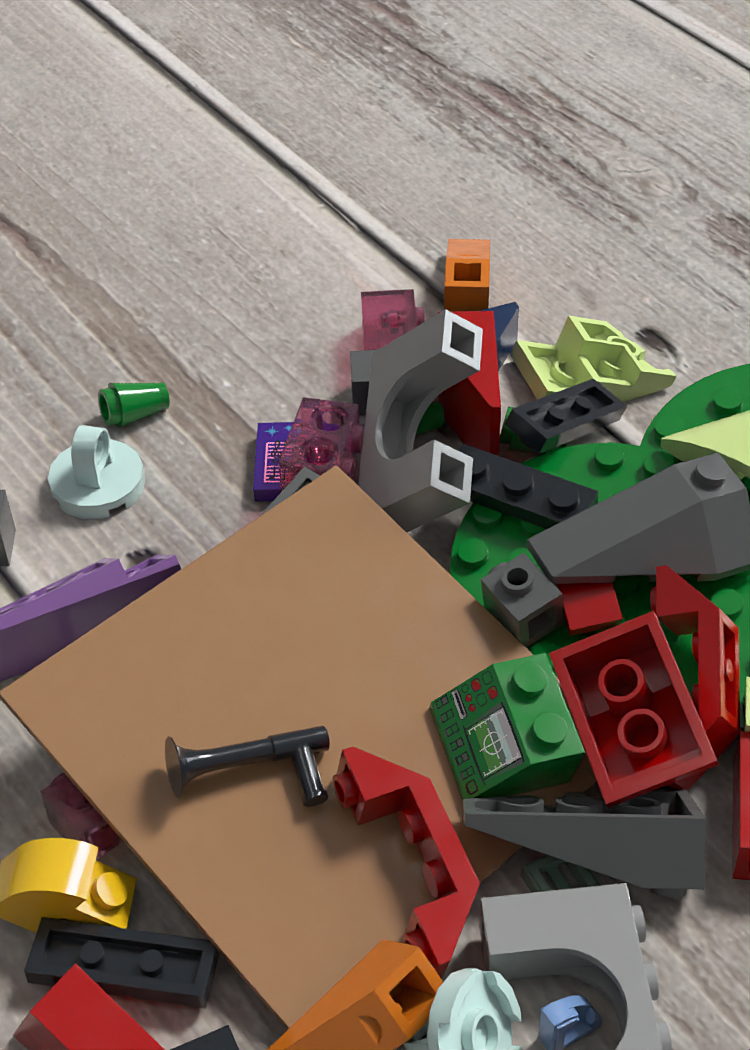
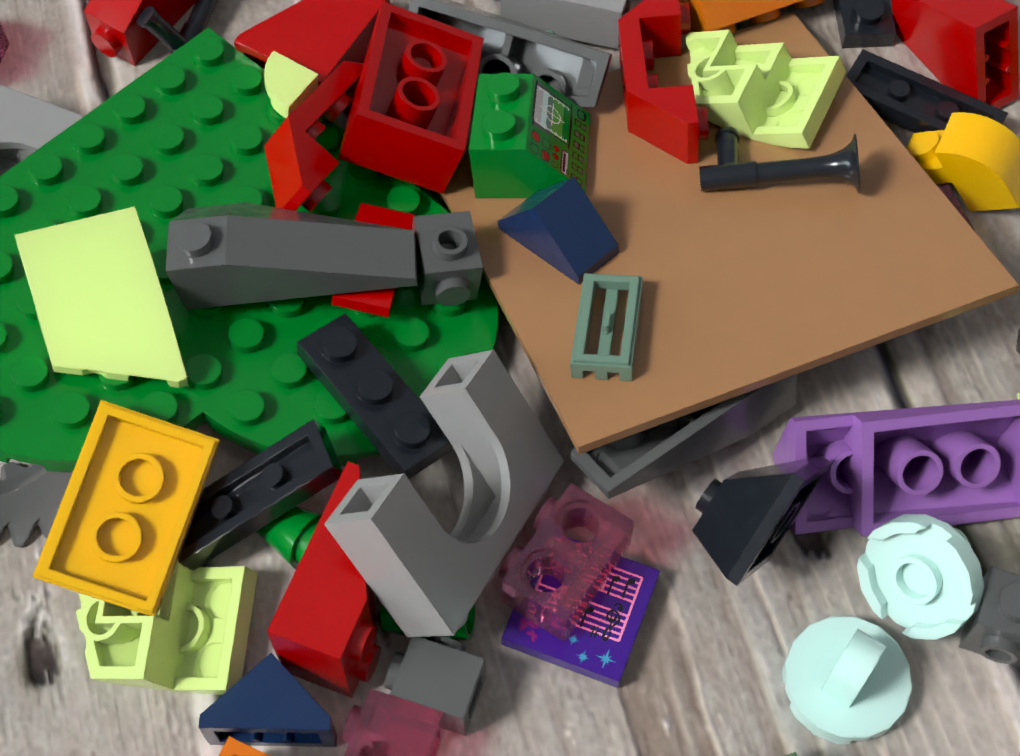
camera: 160 degrees left, 15 degrees up
none -> yellow tile [32,400,220,617]
none -> dark blue slope [498,177,619,285]
none -> sand green tile [570,273,643,381]
none -> yellowish green slope [685,30,846,149]
none -> black slope [692,456,832,586]
none -> light aqua tile [857,514,984,640]

